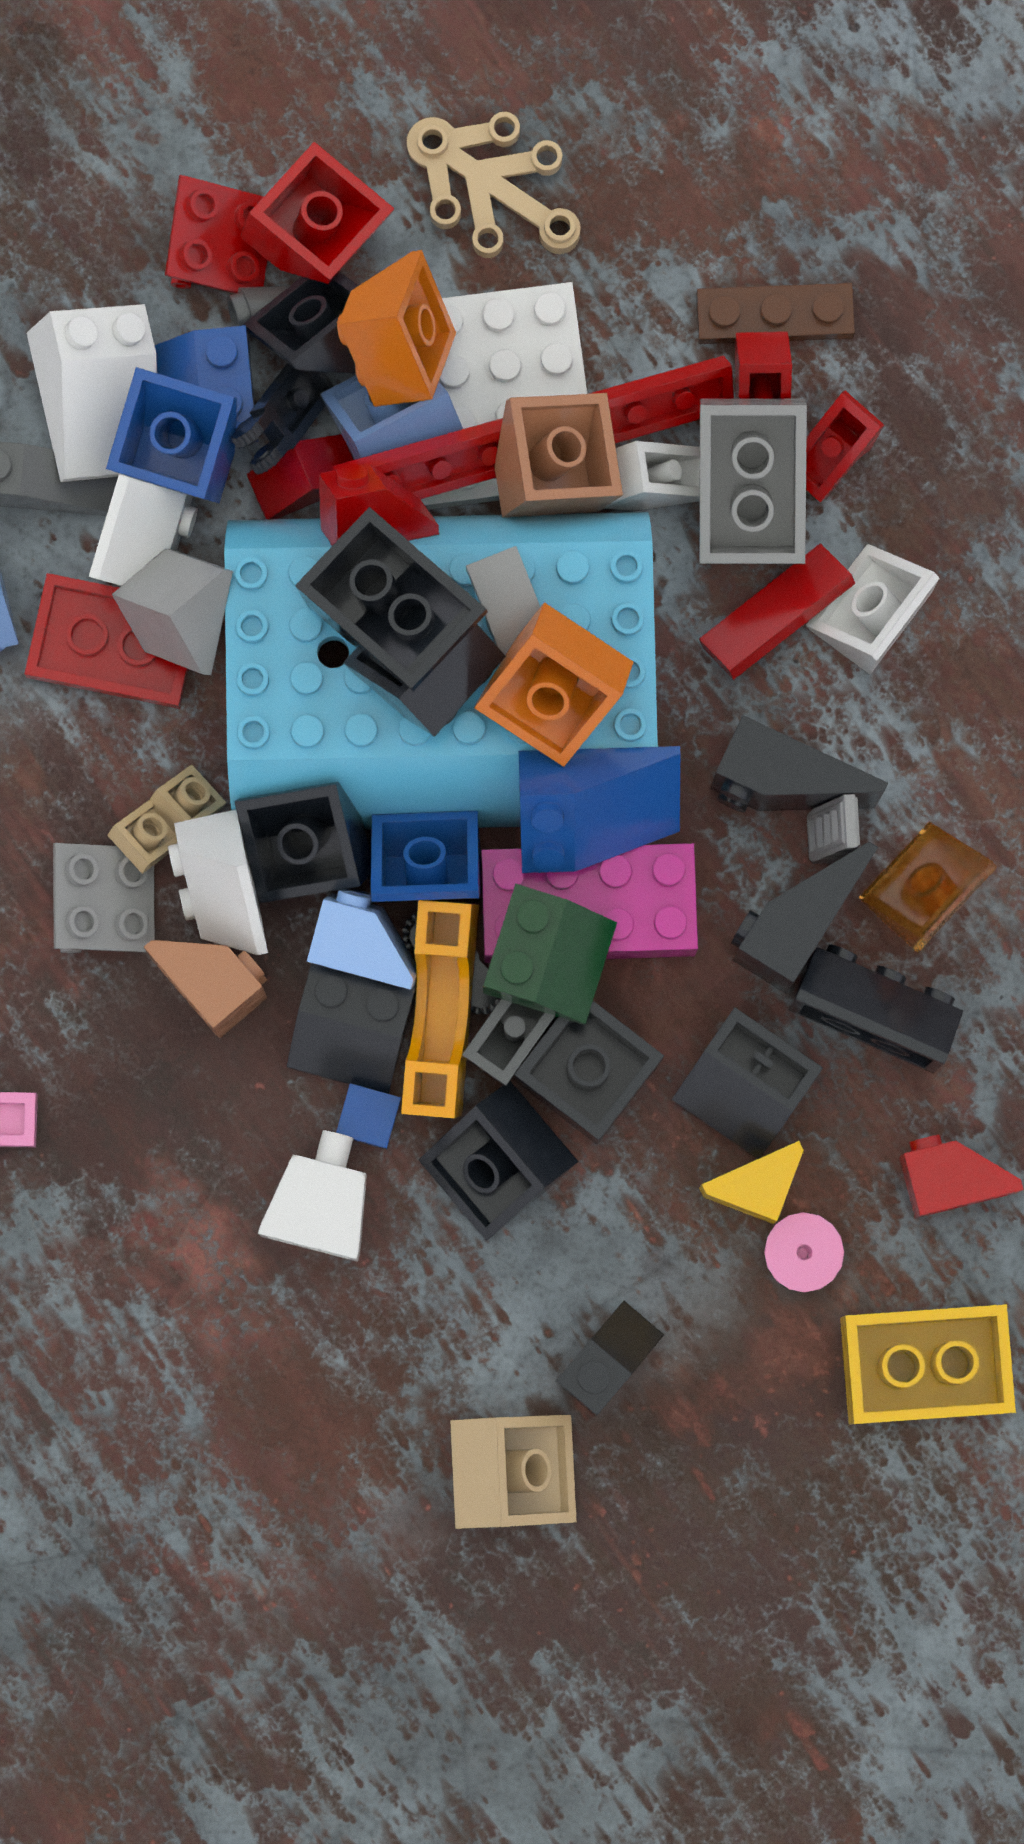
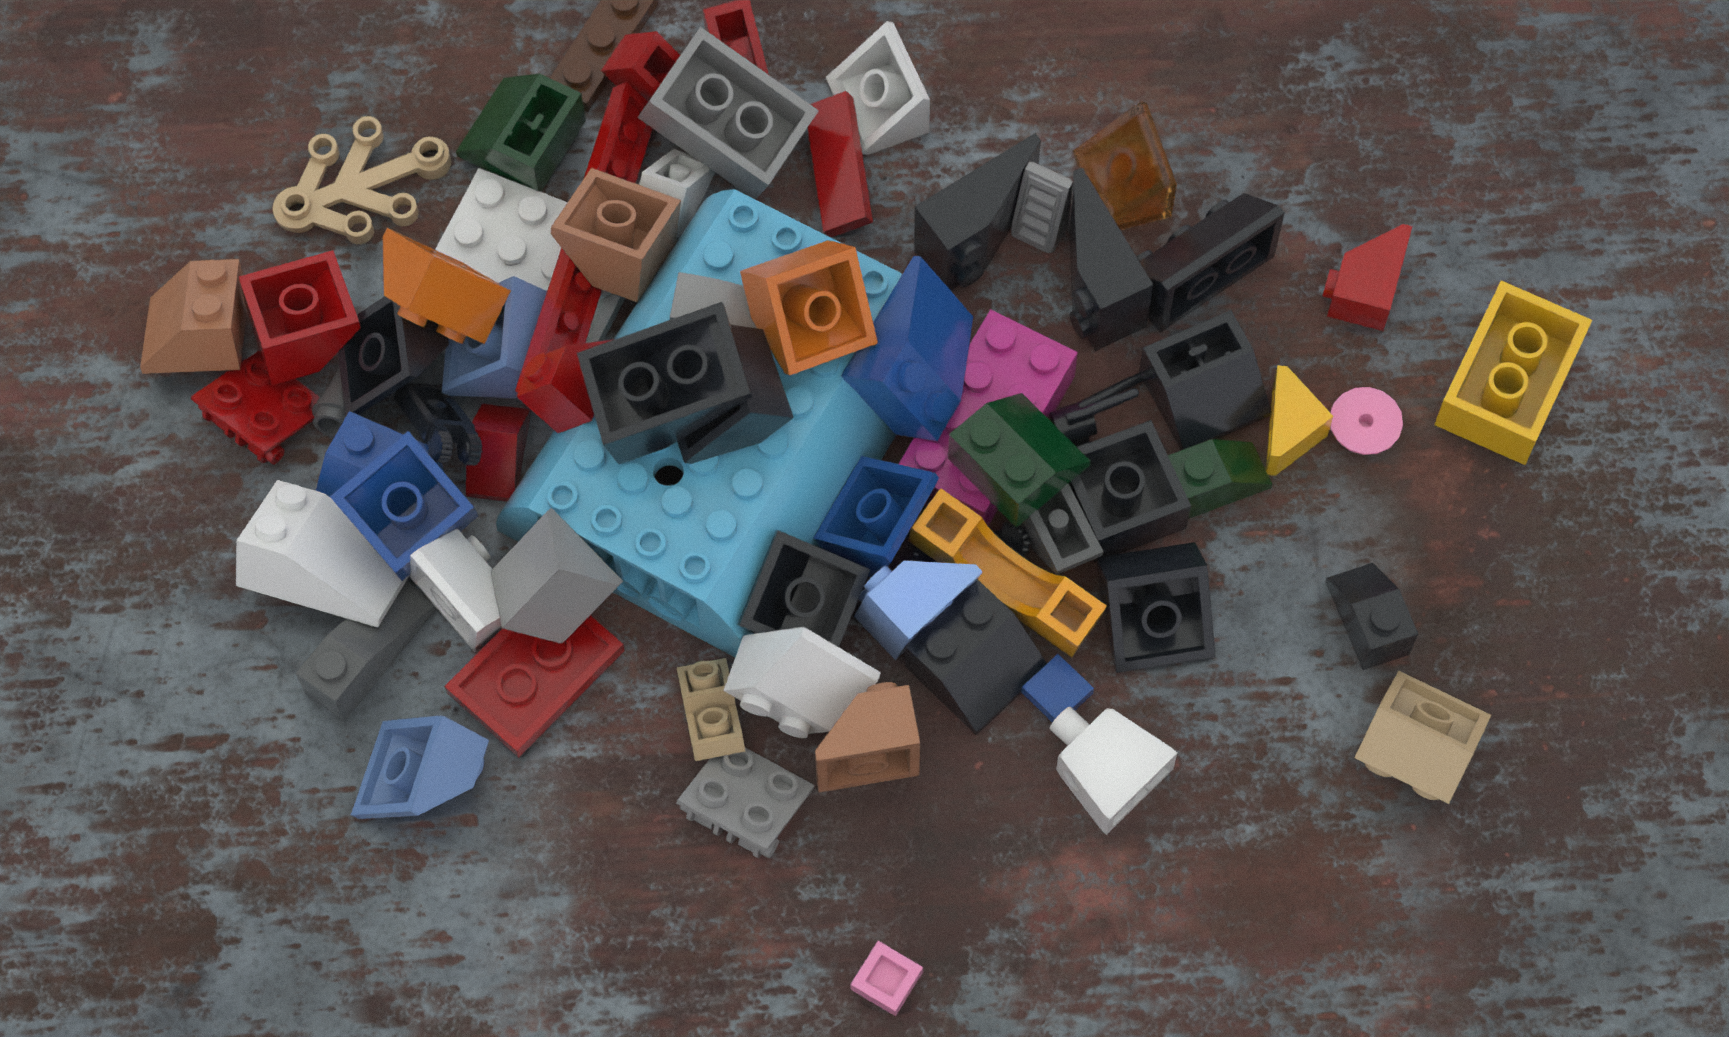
camera: 55 degrees left, 15 degrees down
none -> nougat slope [140,259,247,374]
none -> dark green slope [456,73,586,192]
none -> black plant [1050,373,1143,447]
none -> dark green slope [1168,439,1273,519]

